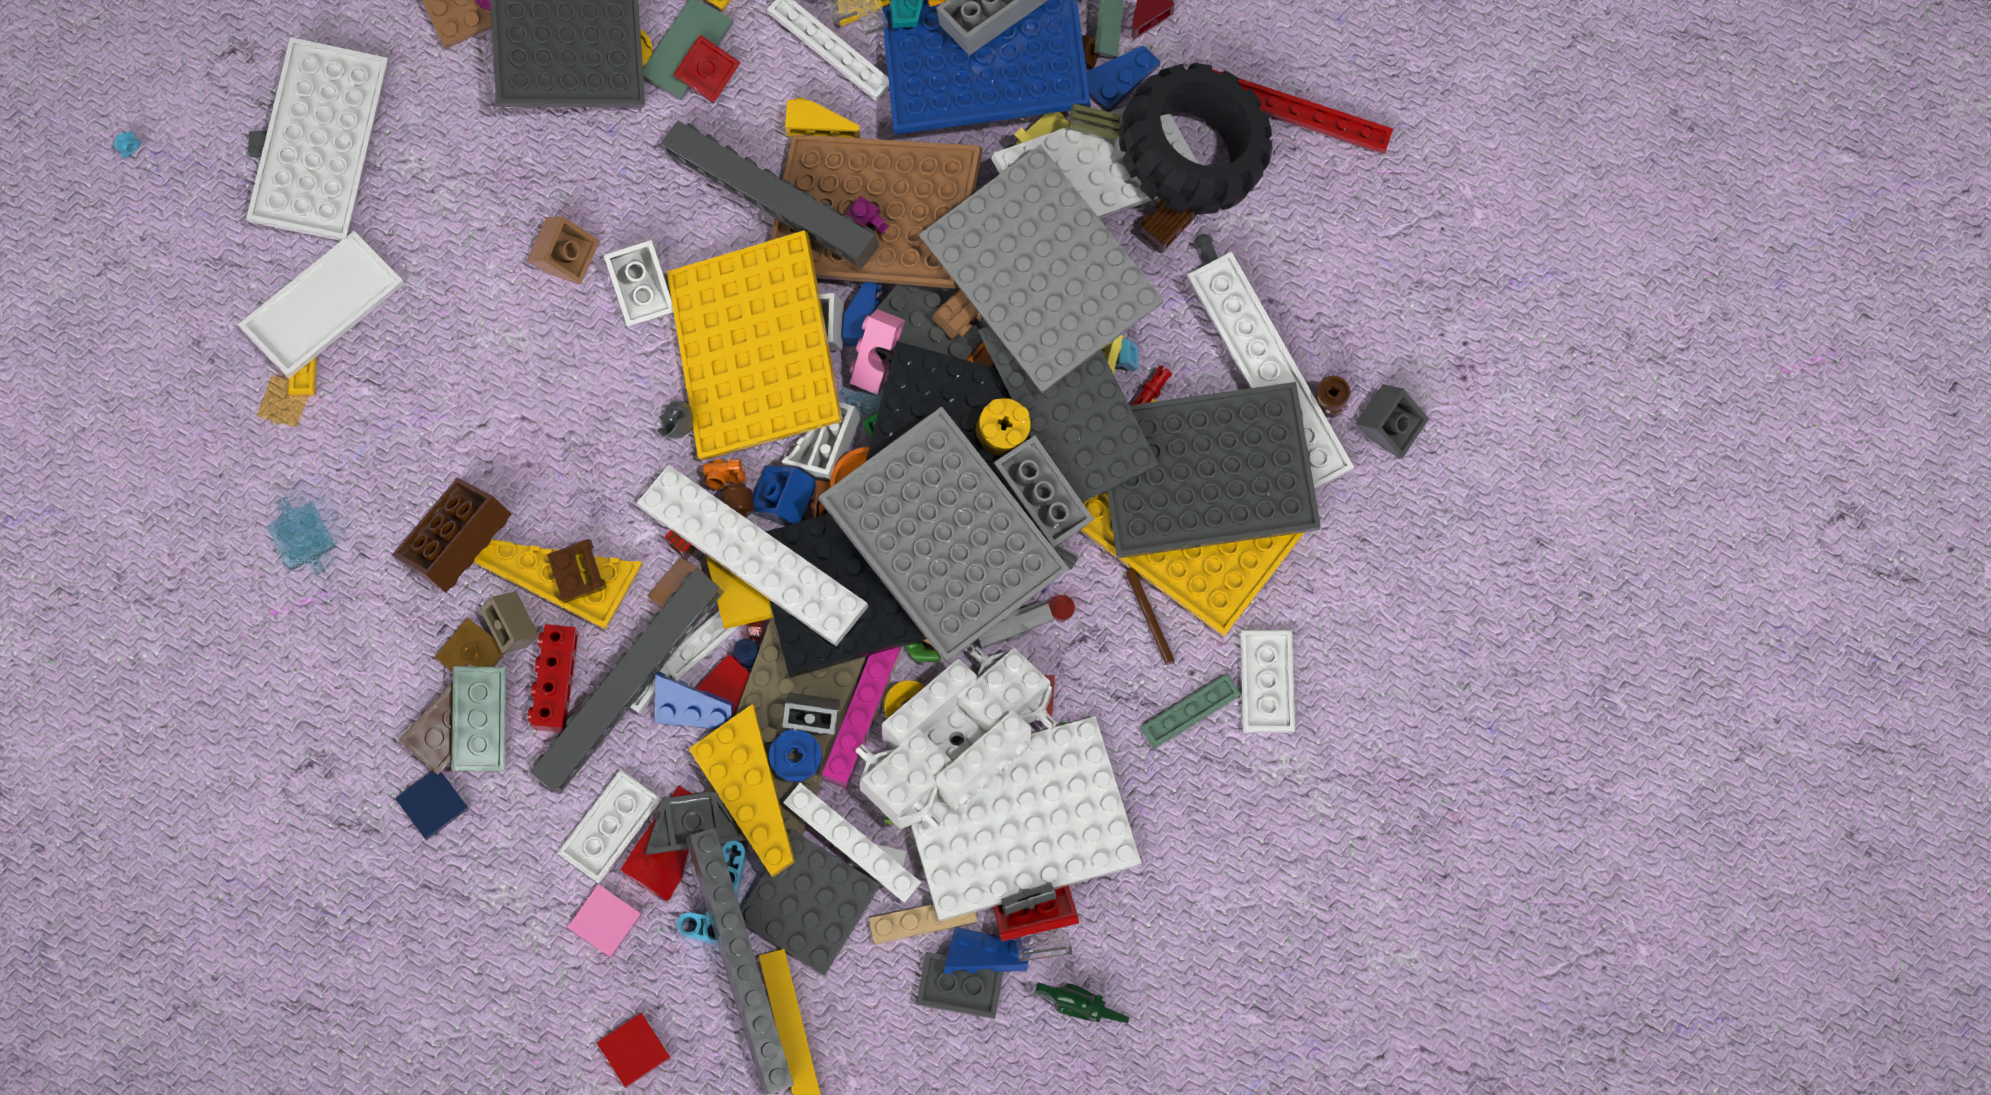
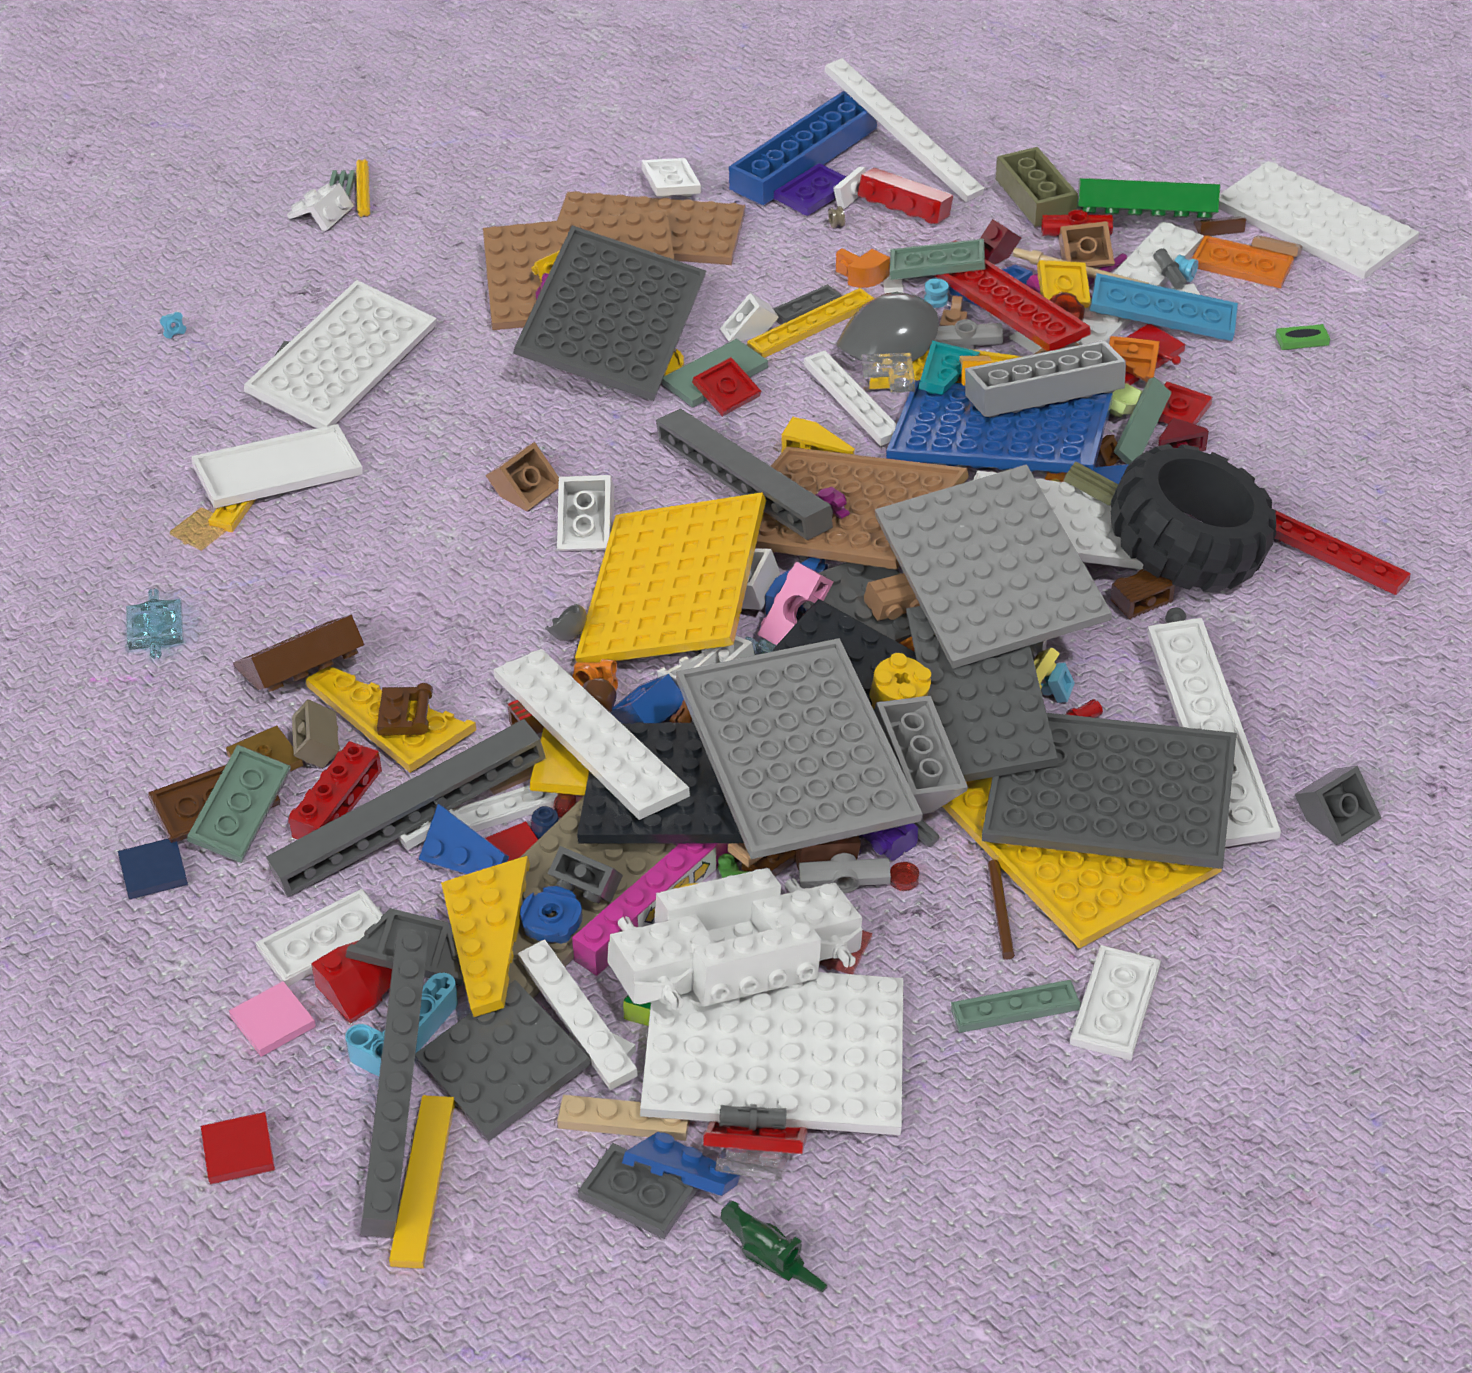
camera: 20 degrees right, 30 degrees down
reddish brown wheel [1315,376,1350,418] -> none

